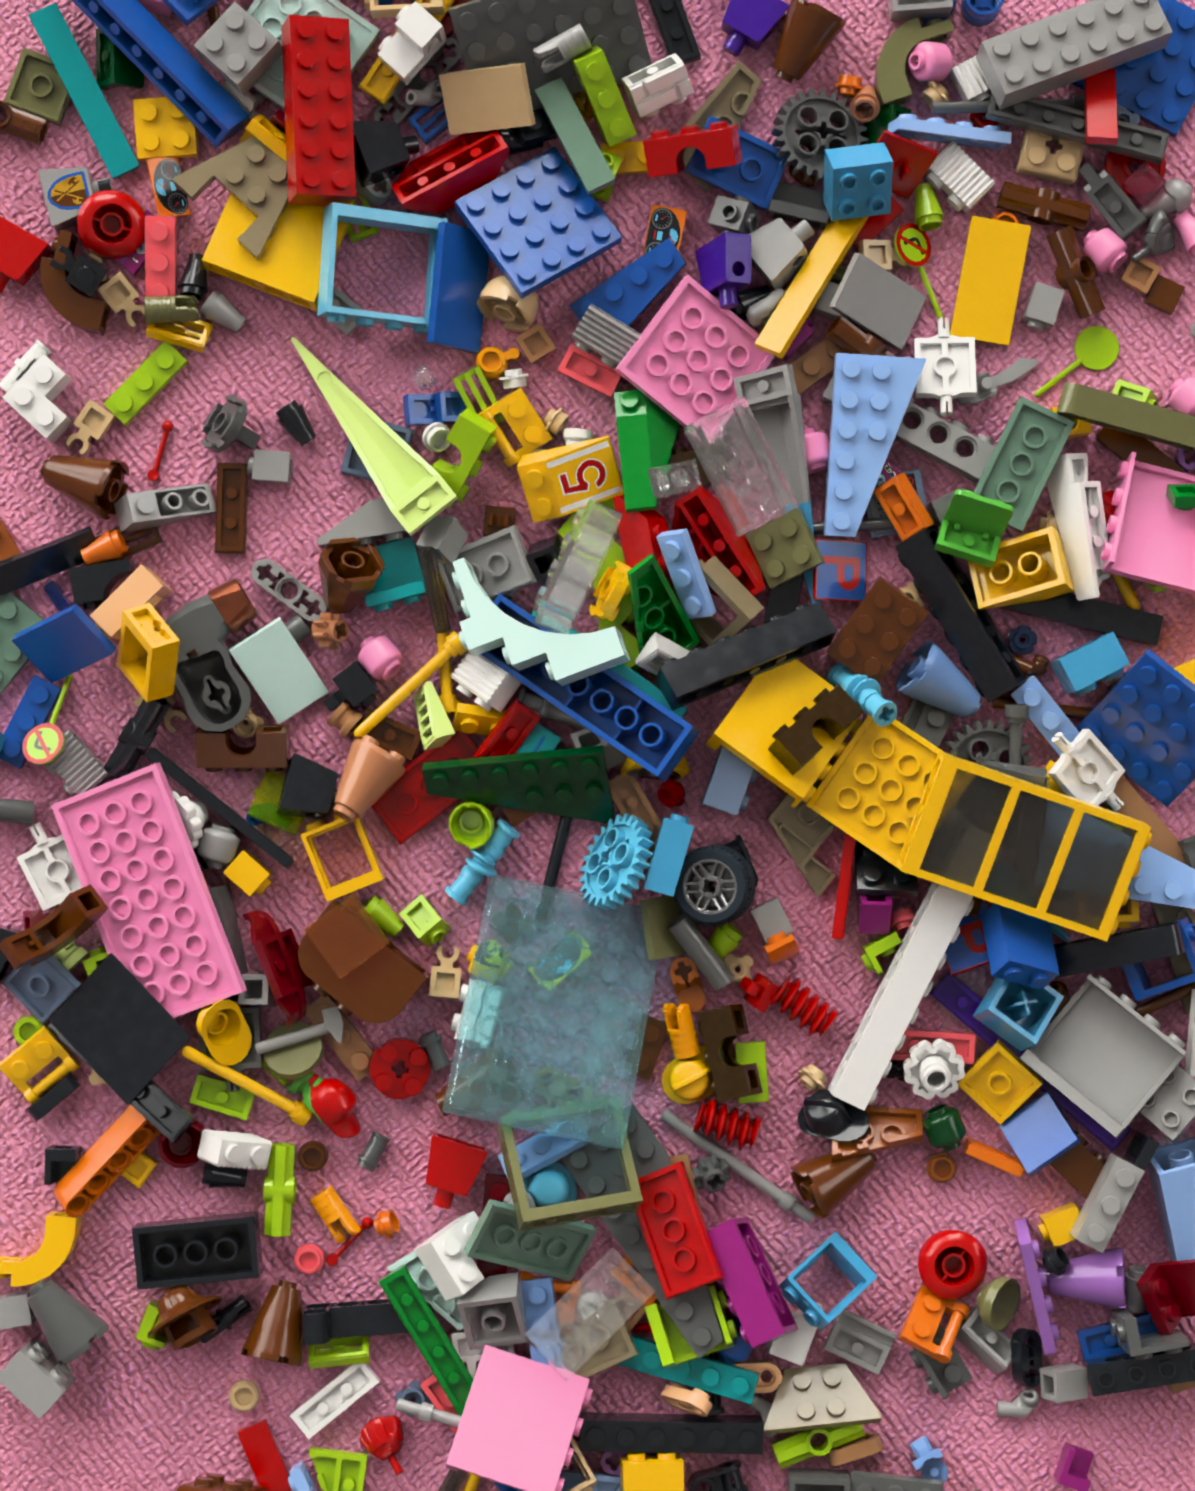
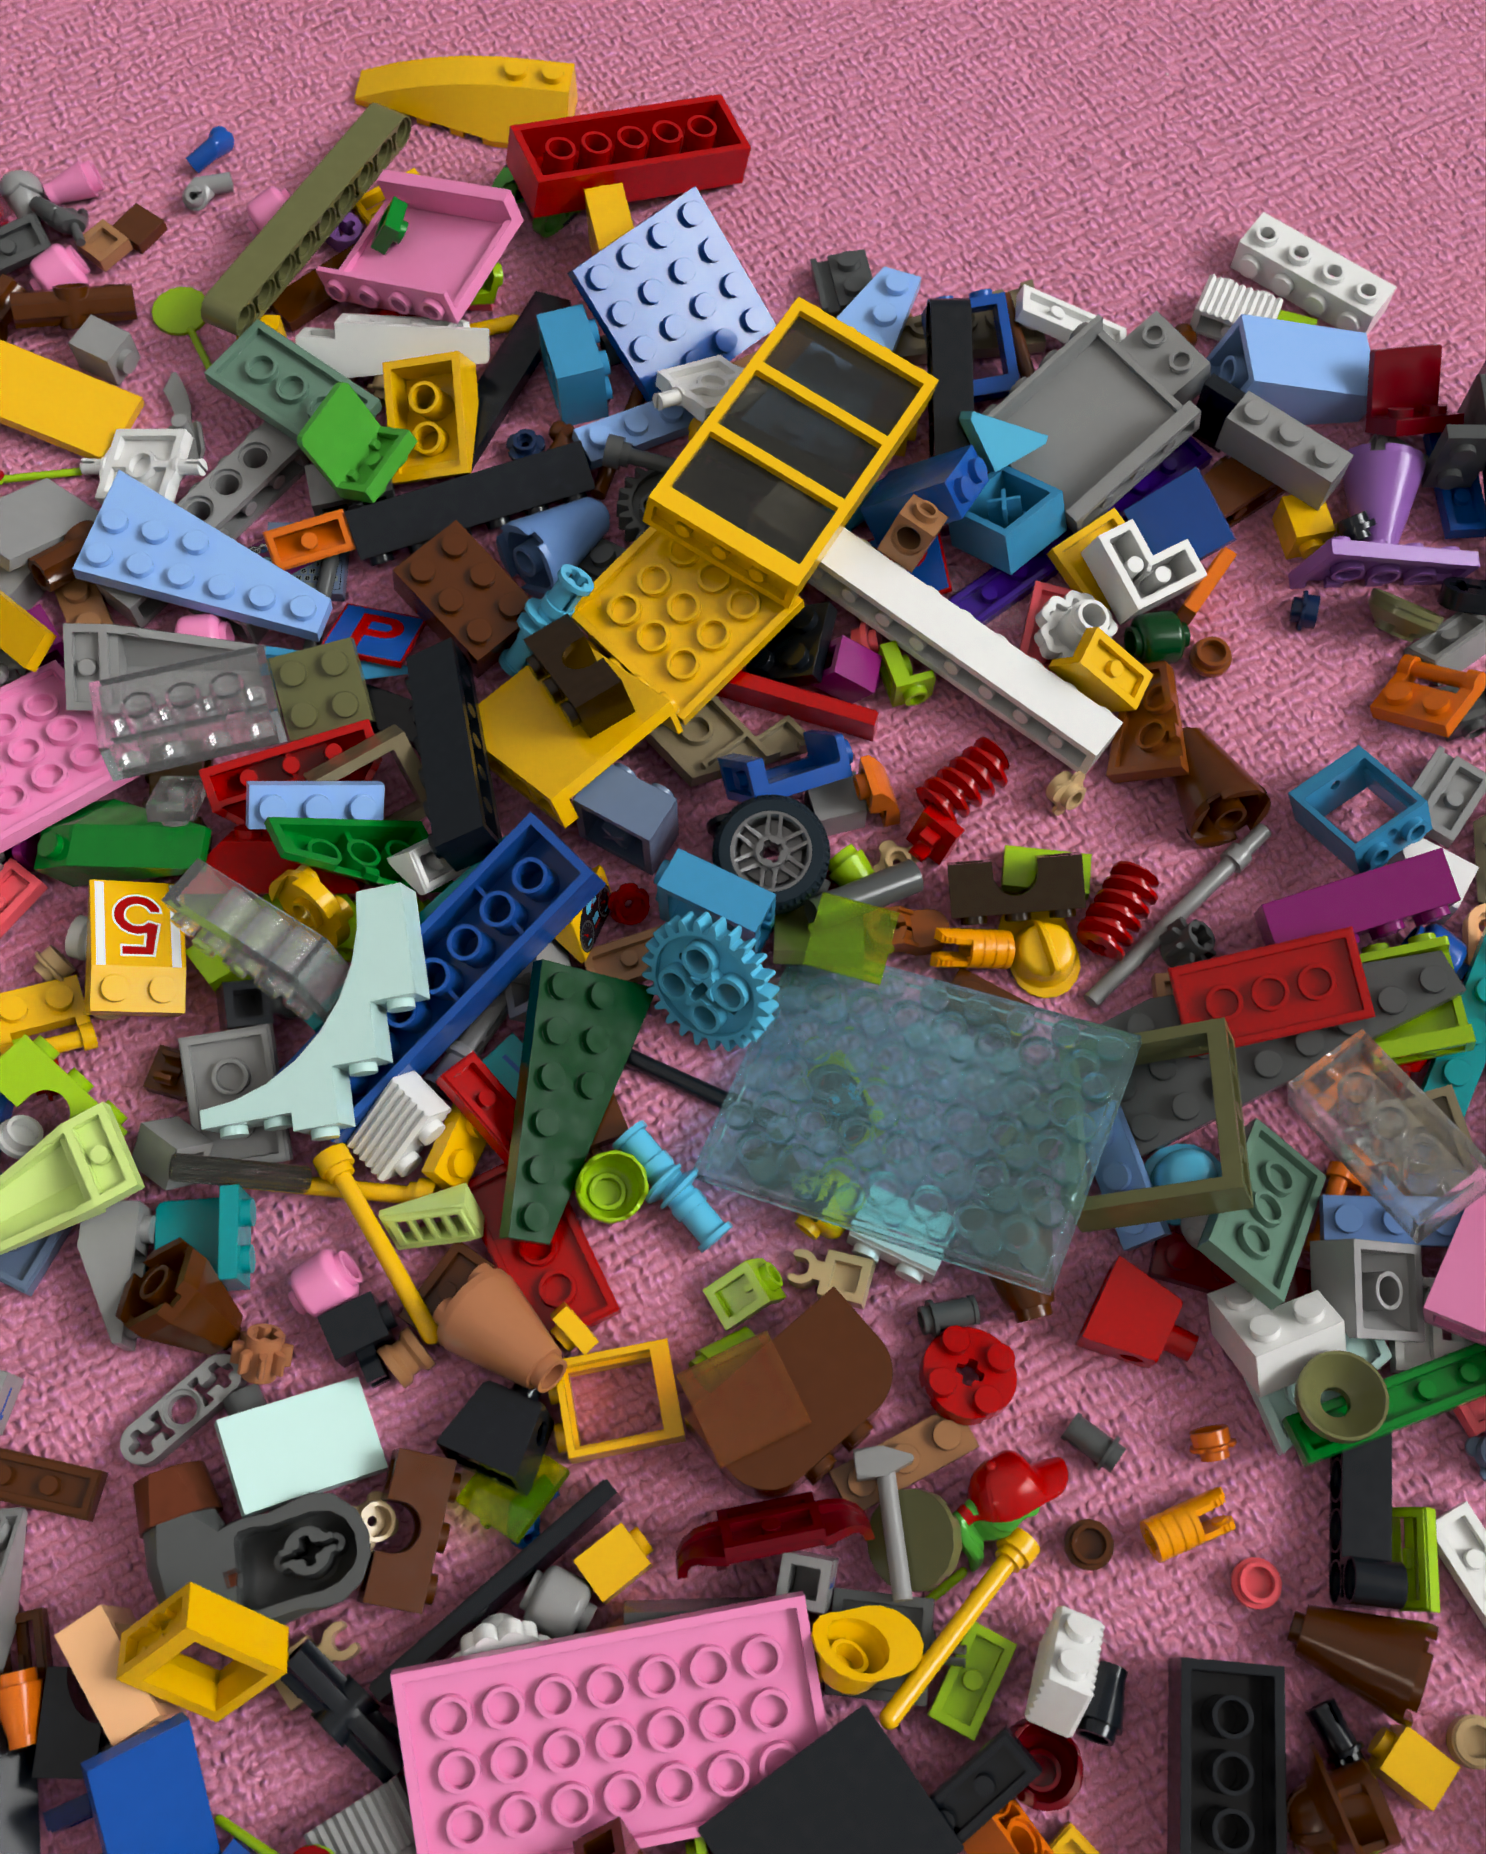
camera: 85 degrees left, 20 degrees down
lime piece [263,1142,297,1237] -> none
red hinge [326,1217,373,1266] -> none
black piece [798,1090,869,1142] -> none
red hat [918,1230,988,1300] -> none
none -> yellow plate [550,1302,599,1355]
none -> blue panel [717,730,853,802]
none -> clear neon green piece [803,892,899,986]
none -> medium nougat brick [877,494,949,573]
none -> medium azure slope [959,411,1048,472]
none -> yellow panel [1048,627,1153,712]
none -> white brick [1081,519,1208,625]
none -> dark blue plate [1289,590,1320,631]
none -> olive piece [1295,1350,1389,1444]
none -> yellow brick [1367,1724,1461,1811]

